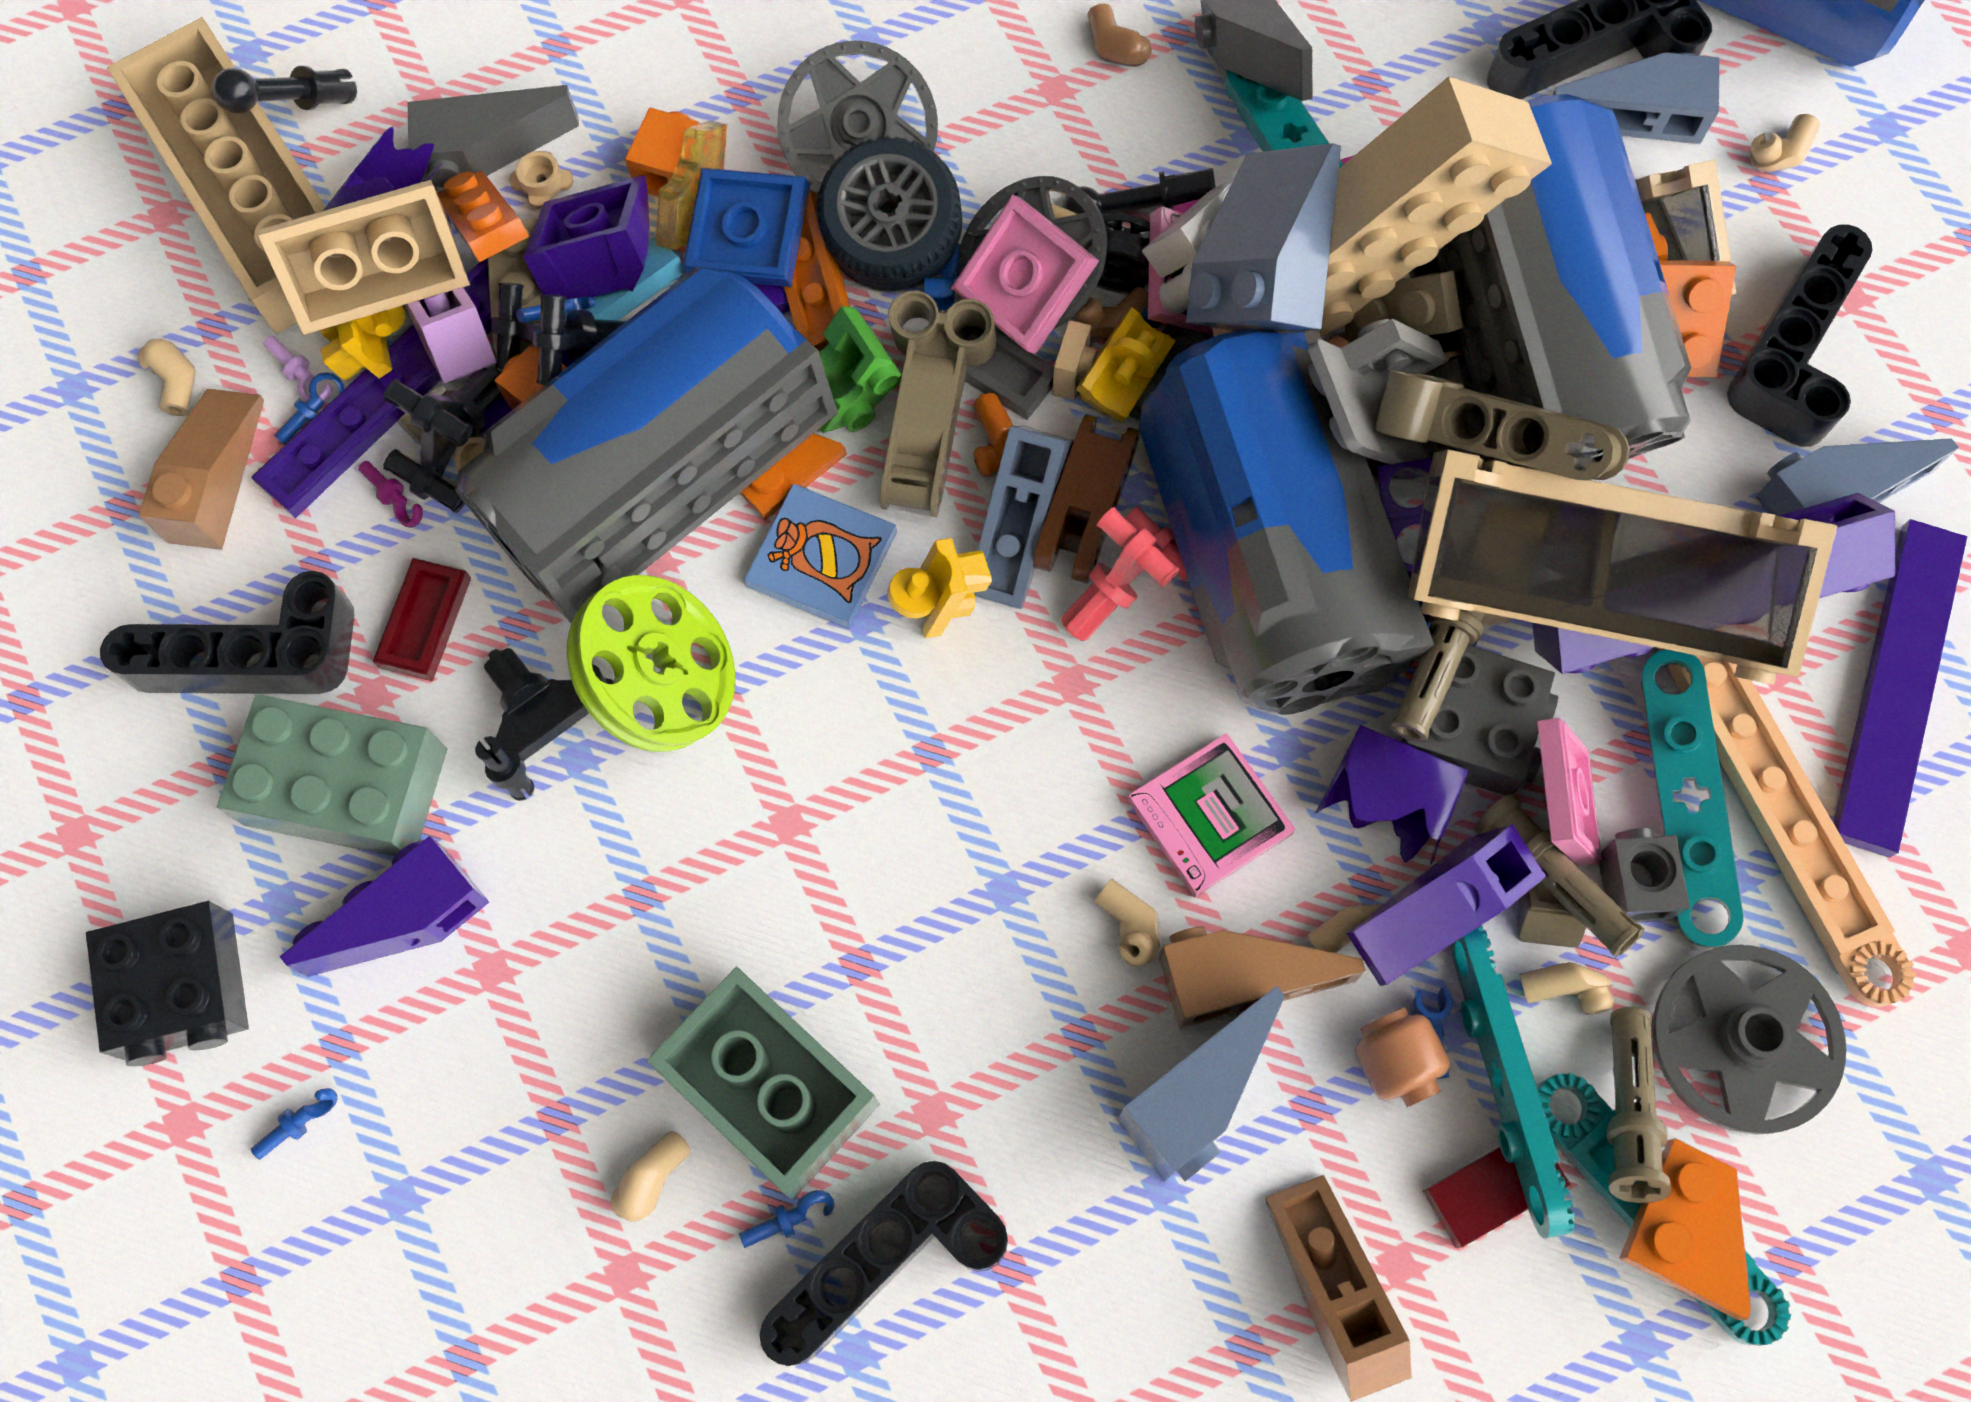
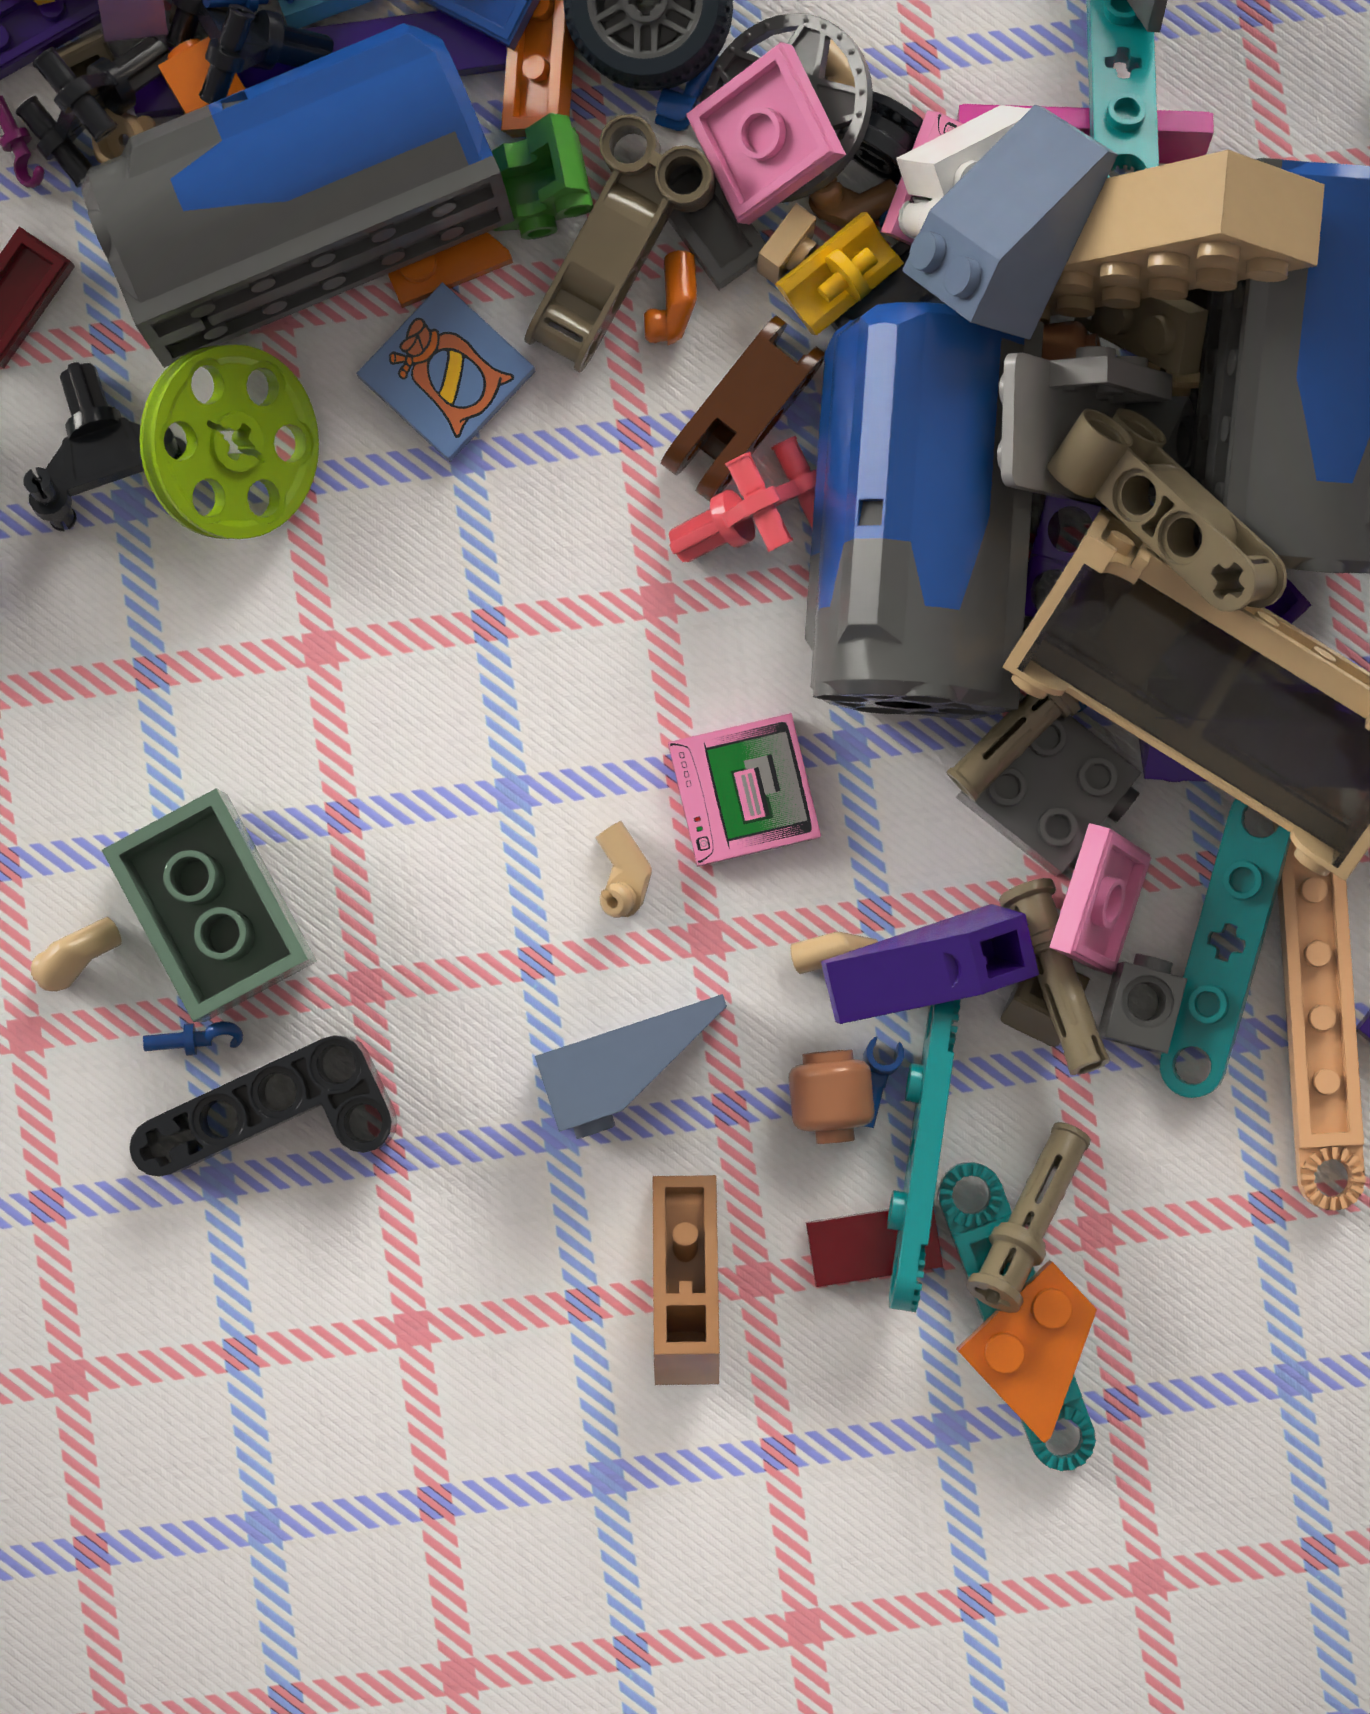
camera: 15 degrees right, 15 degrees up
yellow hips [887,538,992,638] -> none
sand blue slope [974,426,1074,609] -> none
black pin [1061,168,1216,215] -> none
medium nougat slope [1159,926,1366,1028] -> none
dark purple piece [1315,725,1468,866] -> none
tan arm [1519,962,1614,1015] -> none
dark grey wheel [1652,945,1847,1135] -> none

